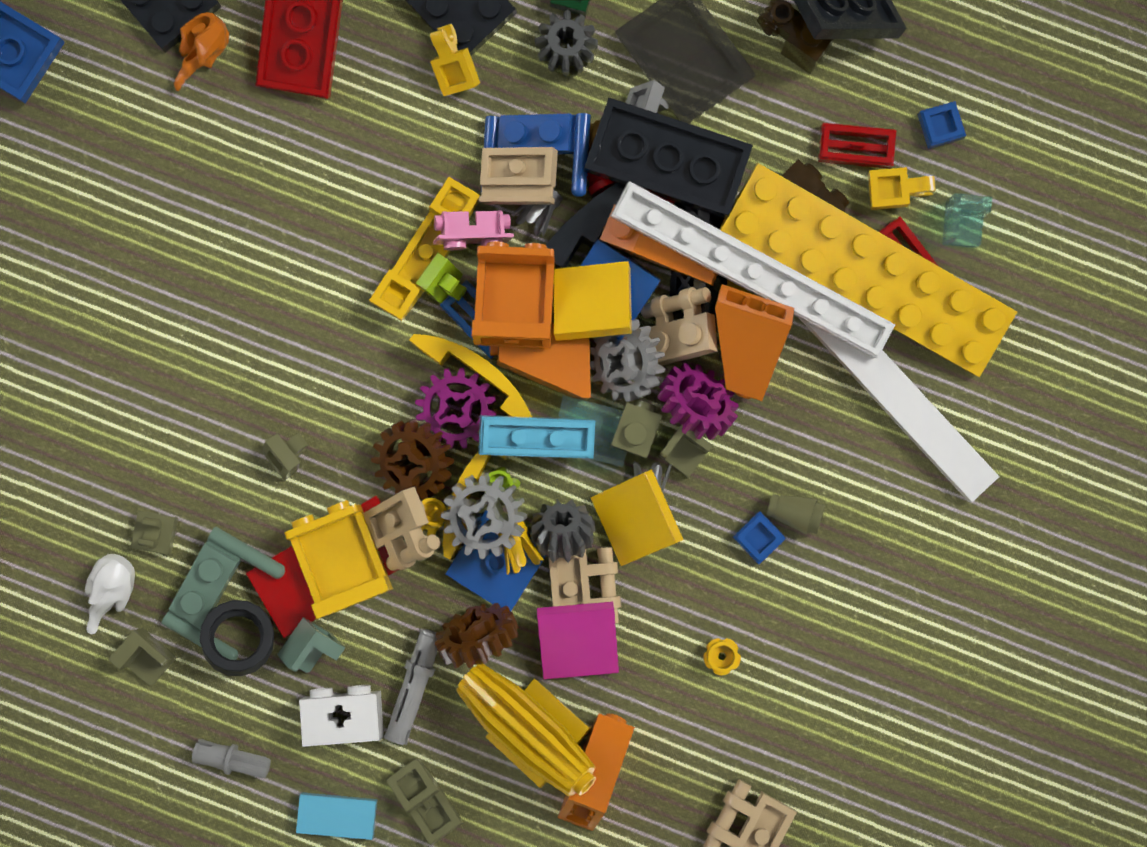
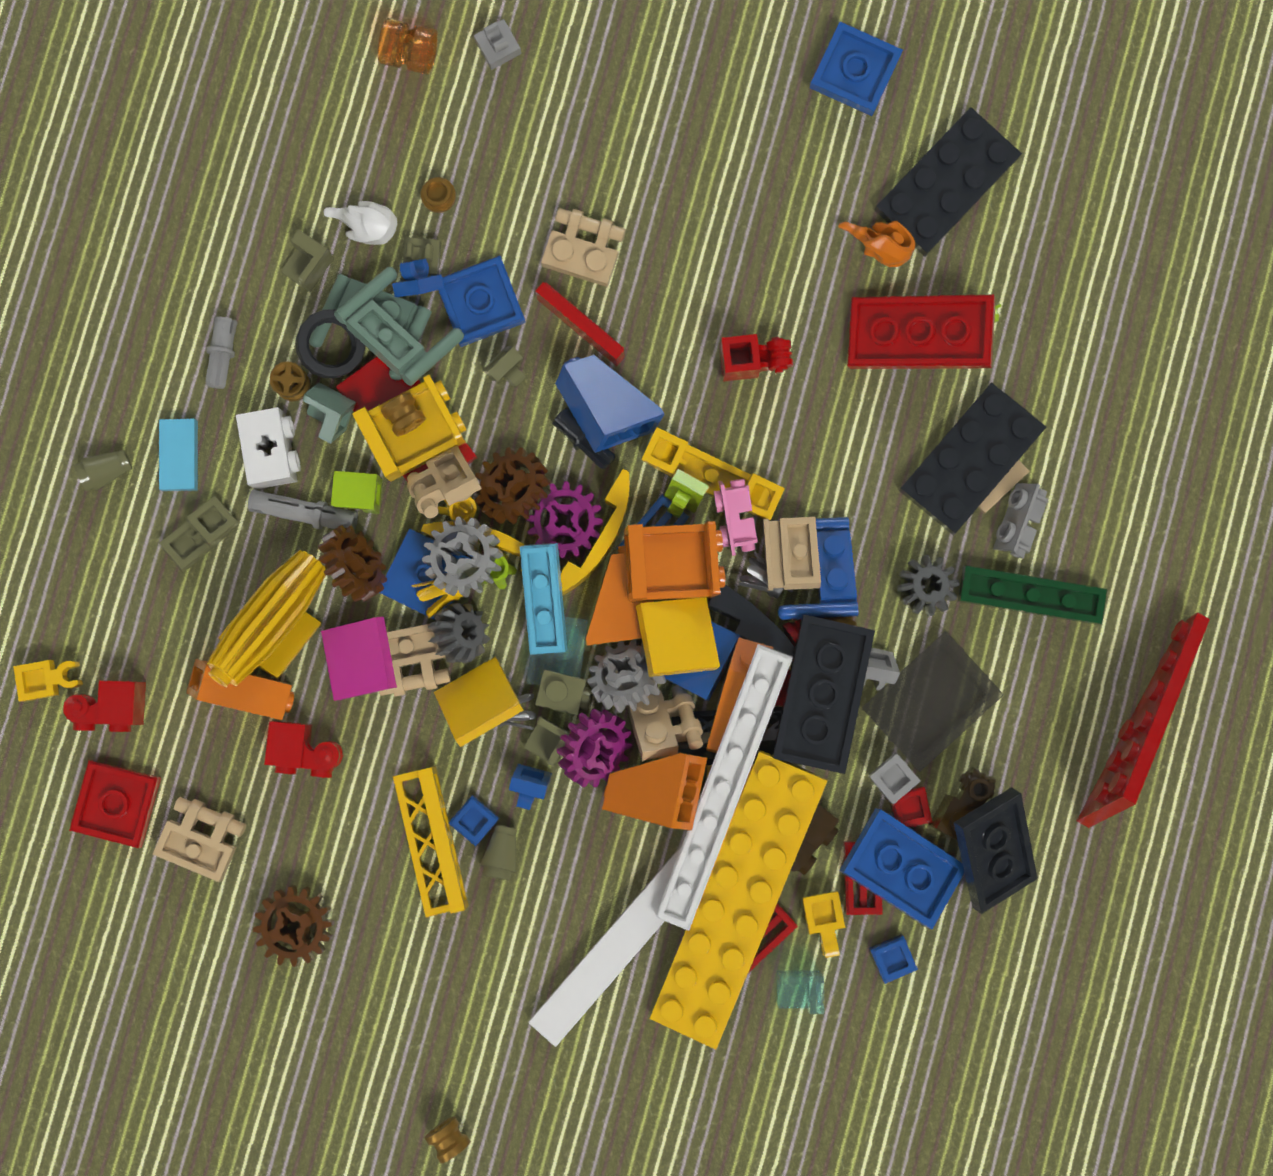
camera: 85 degrees right, 0 degrees up
yellow plate [430,24,480,97] -> none
yellow plate [703,638,741,676] -> none
none -> reddish brown gear [253,885,335,967]
none -> red brick [264,721,344,778]
none -> pearl gold wheel [269,361,311,402]
none -> lime panel [331,471,383,514]
none -> sand green plate [334,267,464,386]
none -> pearl gold wheel [381,393,426,436]
none -> blue tile [392,259,444,297]
none -> yellow fence [393,766,469,917]
none -> pearl gold plate [421,177,456,213]
none -> pearl gold wheel [424,1116,471,1164]
none -> blue tile [439,256,526,347]
none -> blue tile [509,764,552,810]
none -> red tile [535,282,625,367]
none -> tan plate [541,208,626,287]
none -> black axle [552,408,615,469]
none -> slope [555,355,664,453]
none -> red brick [719,334,794,382]
none -> blue plate [839,808,965,930]
none -> light grey tile [868,753,920,804]
none -> red tile [890,786,933,827]

